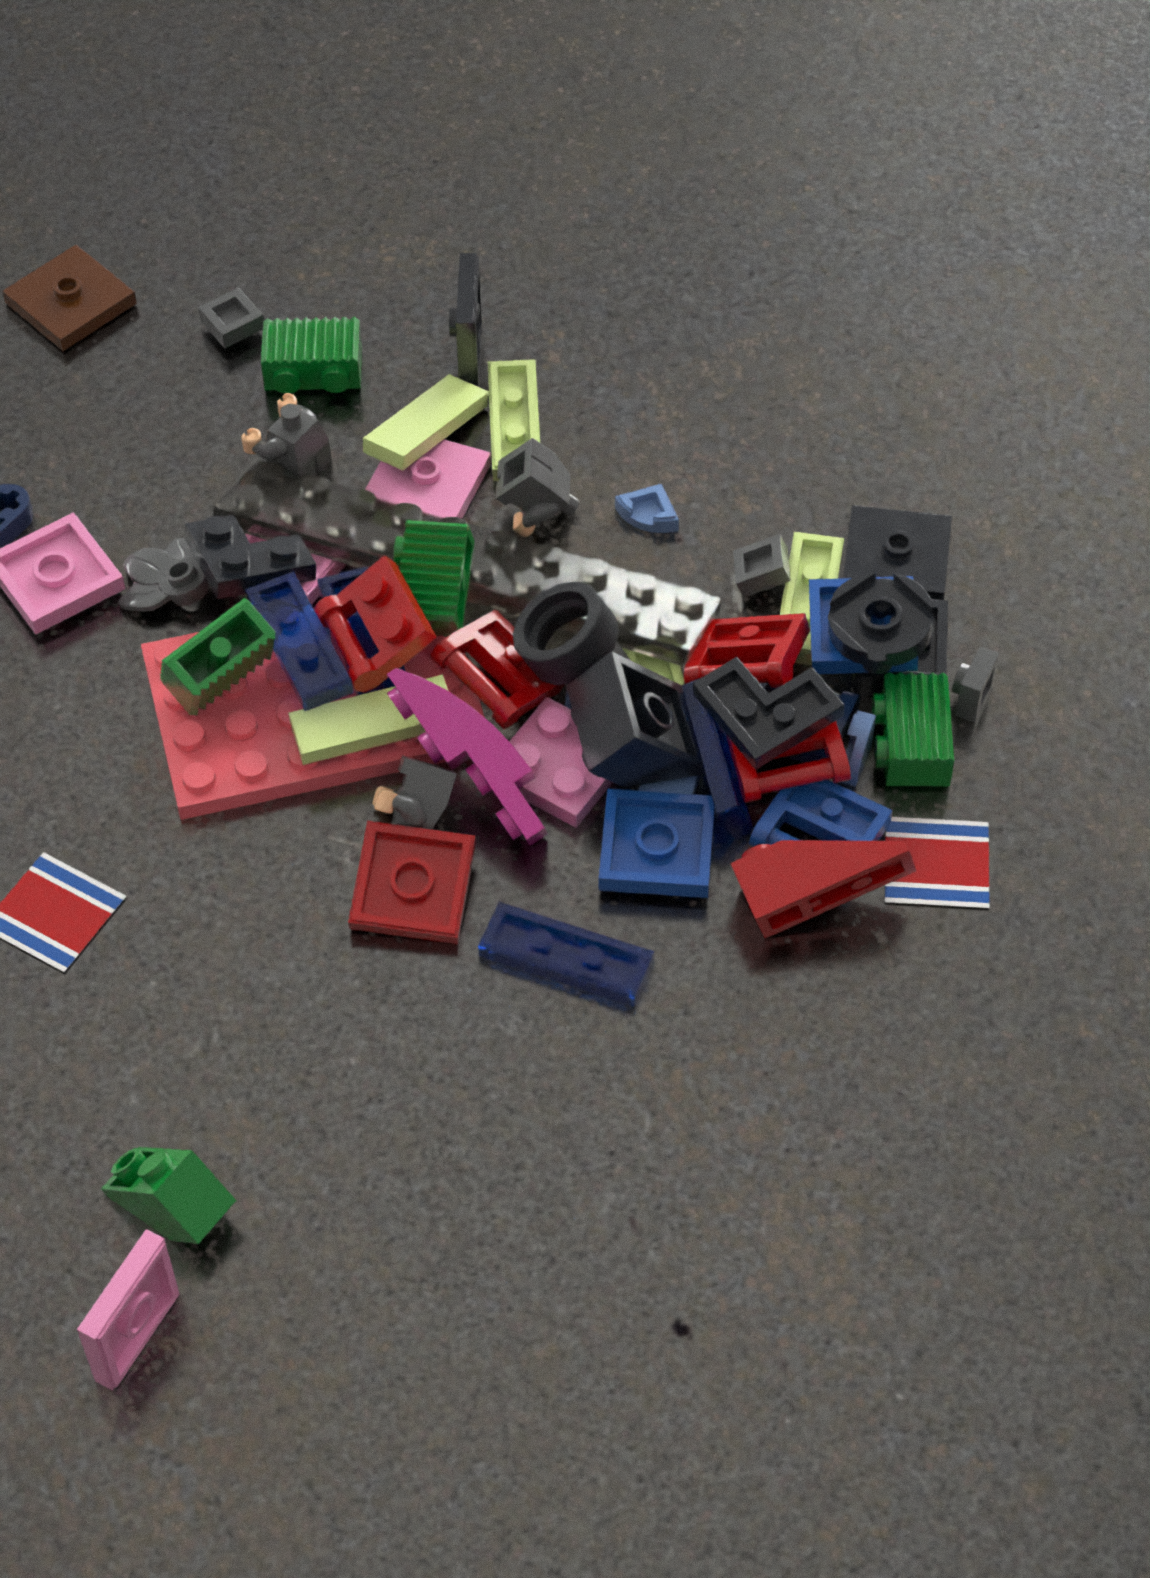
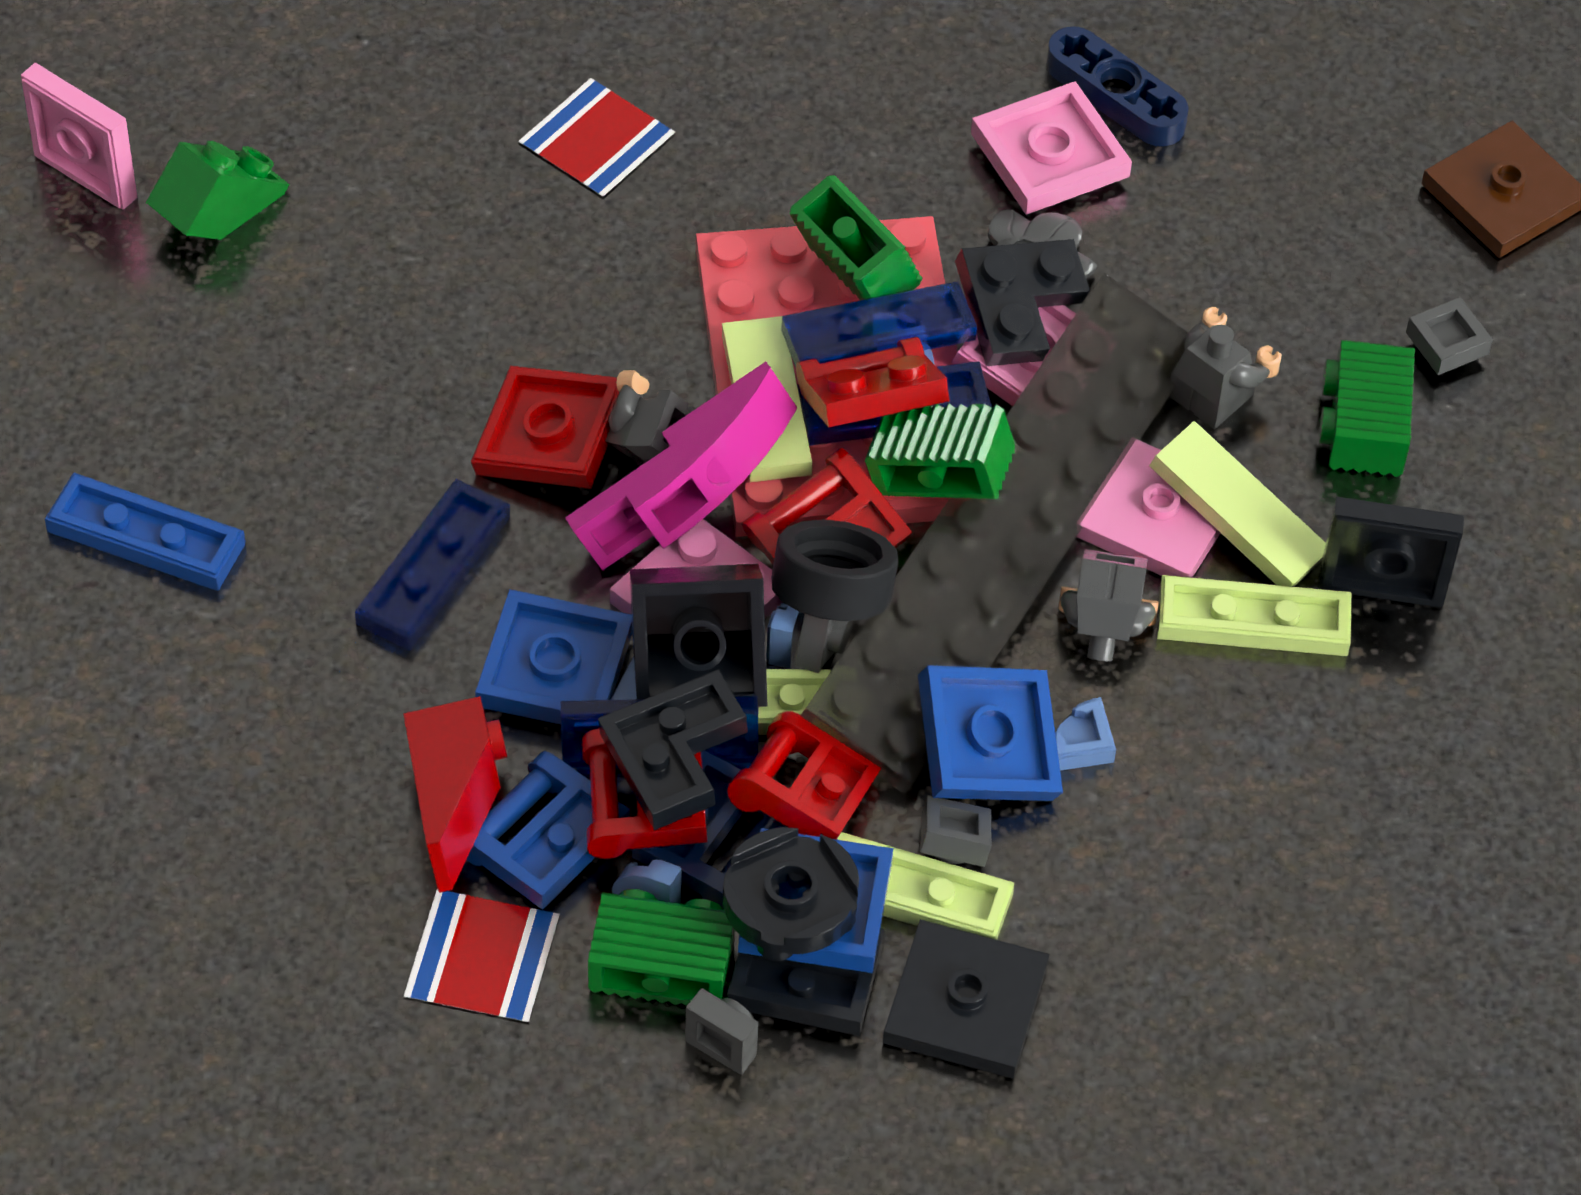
camera: 95 degrees right, 0 degrees up
none -> blue tile [45,472,246,591]
none -> blue plate [918,665,1063,801]

